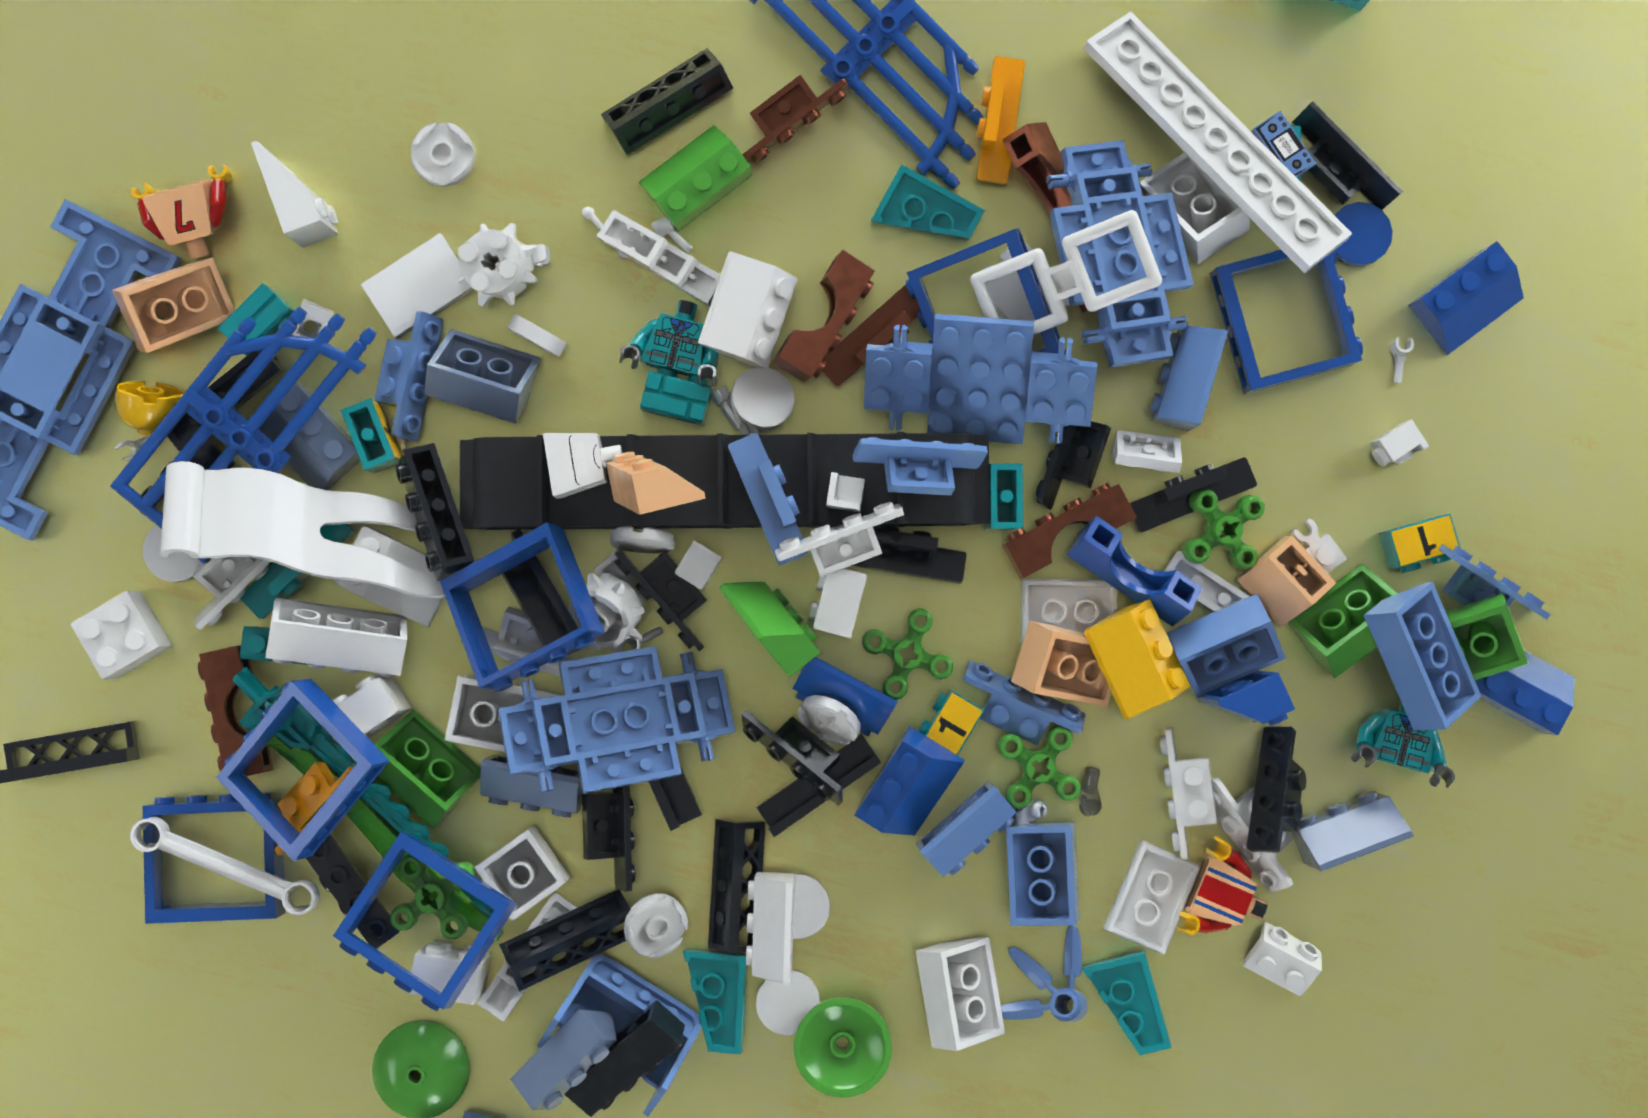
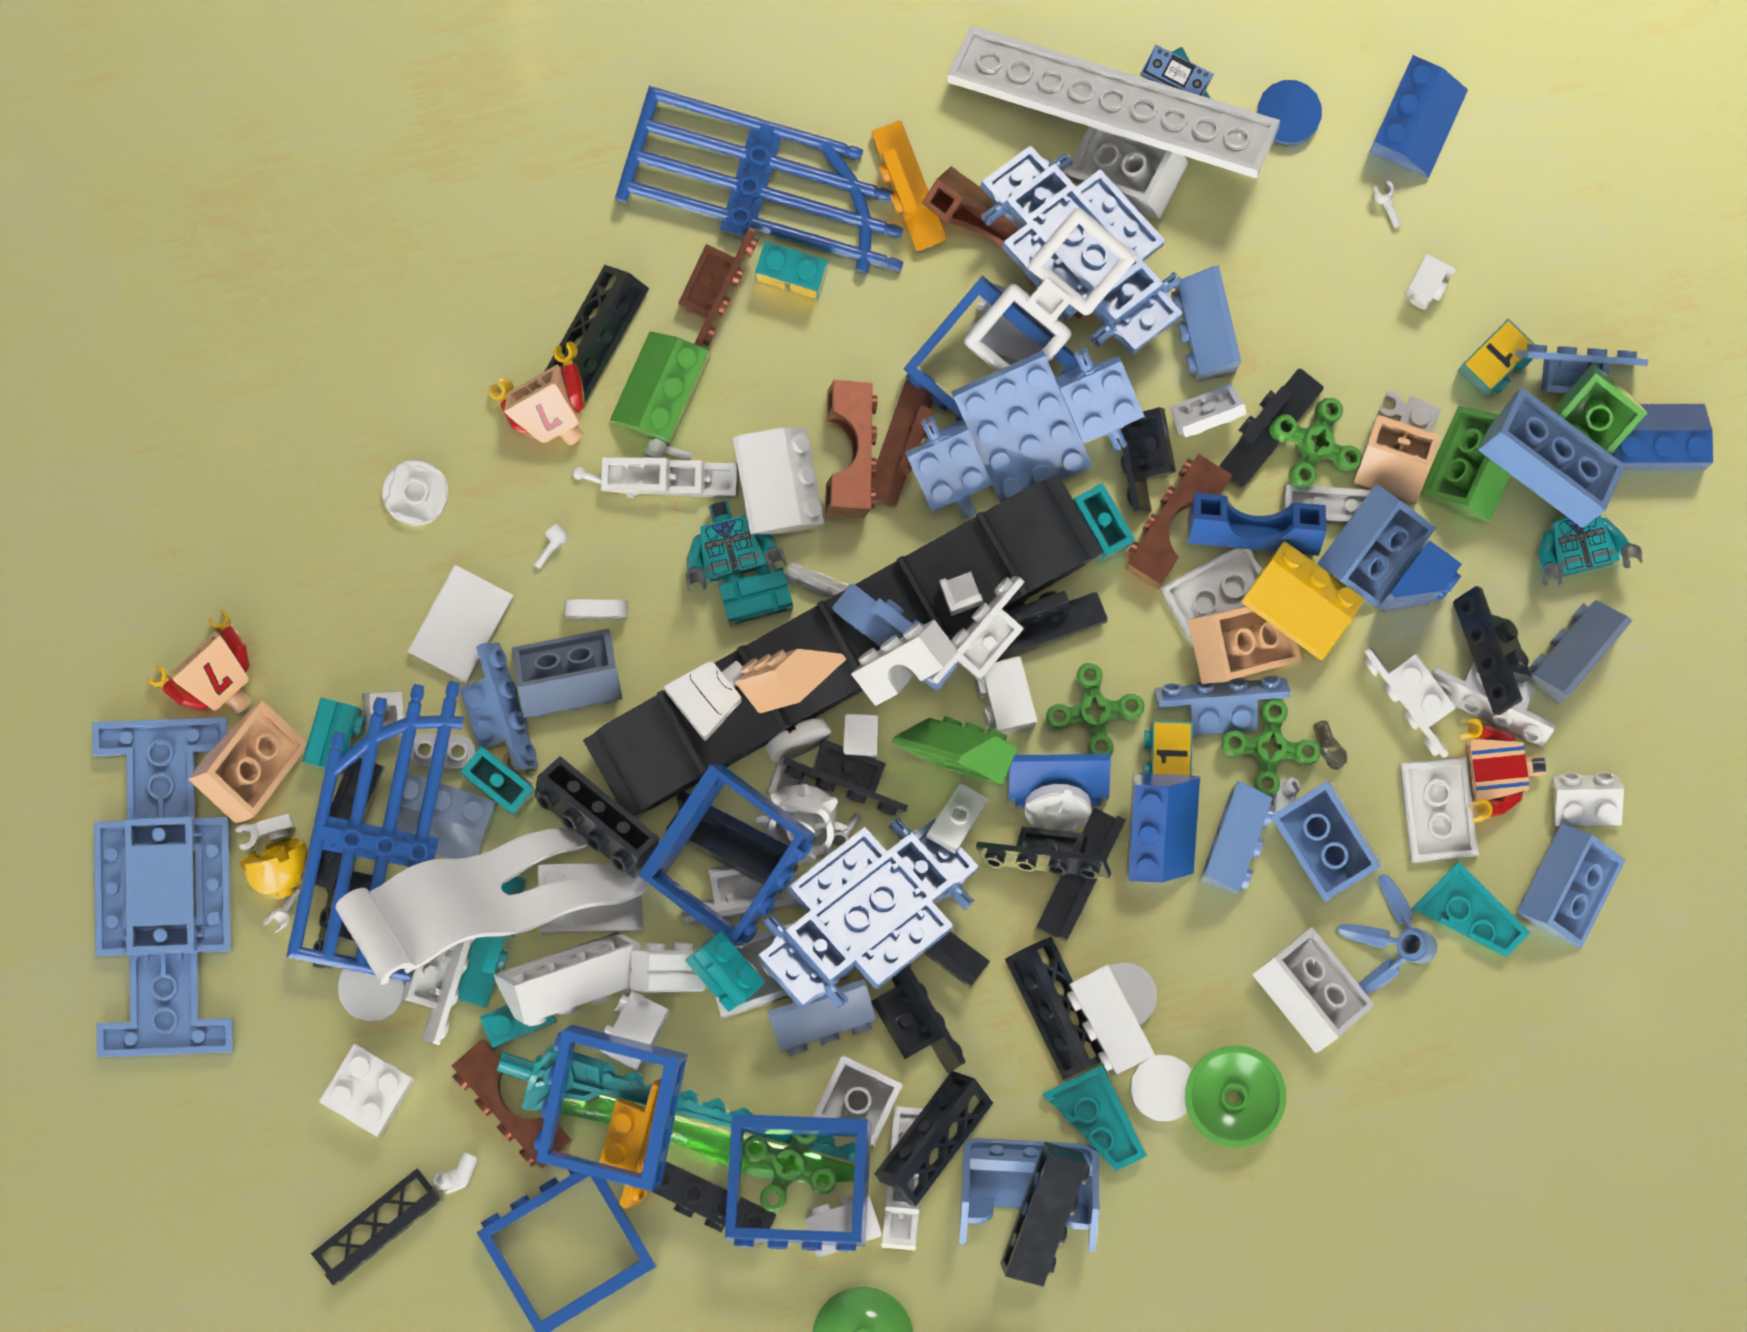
camera: 30 degrees left, 5 degrees down
white piece [130,817,320,915] -> none
white slope [251,141,339,248] -> none
bright green slope [374,709,481,829] -> none
white brick [458,223,537,307] -> none
sand blue slope [510,1009,617,1111] -> none
white tile [623,894,688,958] -> none
white tile [730,367,795,430] -> none
medium blue bracket [852,437,988,495] -> none
teal wing [871,164,985,239] -> none
blue window [1209,250,1363,395] -> none
black bracket [1292,101,1403,210] -> none
none -> white plate [235,814,296,851]
none -> white plate [411,733,476,770]
none -> white arm [433,1152,479,1193]
none -> light nougat torso [489,341,585,445]
none -> white brick [630,942,705,993]
none -> teal brick [685,930,765,1012]
none -> teal brick [755,241,828,300]
none -> white arch [851,620,959,706]
none -> white plate [926,782,989,854]
none -> medium blue slope [1517,824,1626,949]

